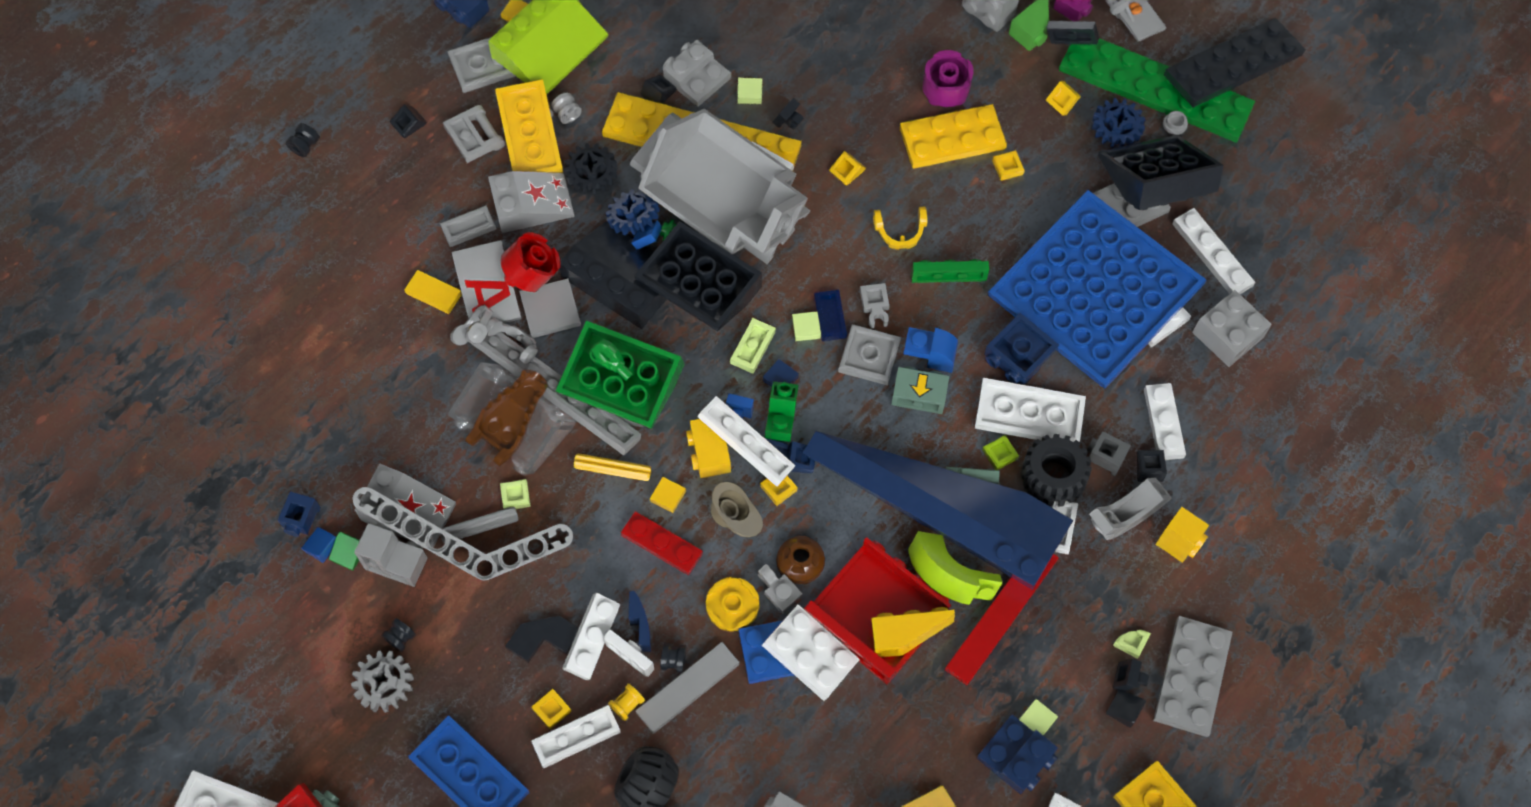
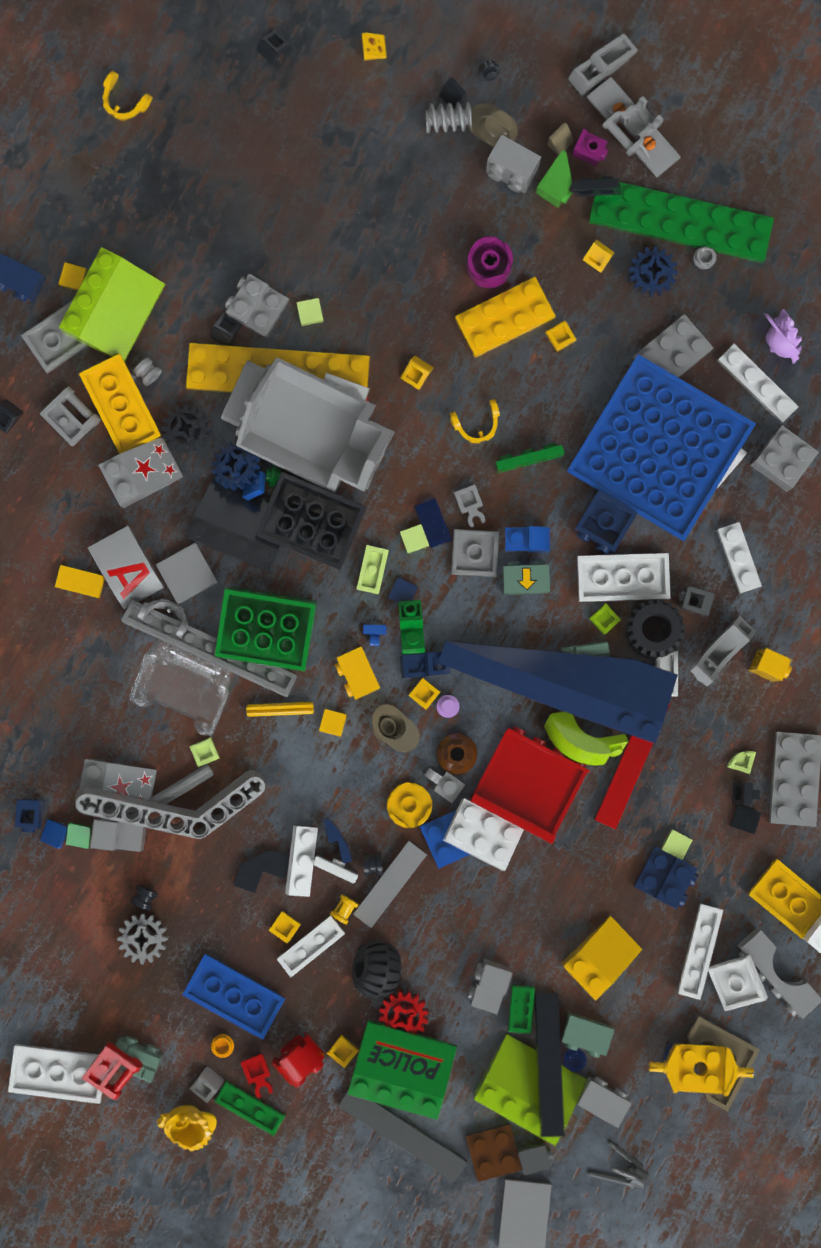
camera: 15 degrees left, 20 degrees up
light grey tile [440,206,496,247] -> none
light grey piece [450,305,493,346] -> none
reddish brown animal [465,369,548,467] -> none
red brick [501,232,560,292] -> none
green piece [591,339,633,381] -> none
red plate [621,511,703,576] -> none
white plate [698,396,795,486] -> none
black tile [772,98,804,130] -> none
yellow slope [872,607,955,657] -> none
black slope [1098,135,1224,210] -> none
black slope [1137,450,1167,482] -> none
black plate [1164,18,1306,108] -> none
none -> lavender plate [437,695,459,718]
none -> lavender hair [764,309,802,364]

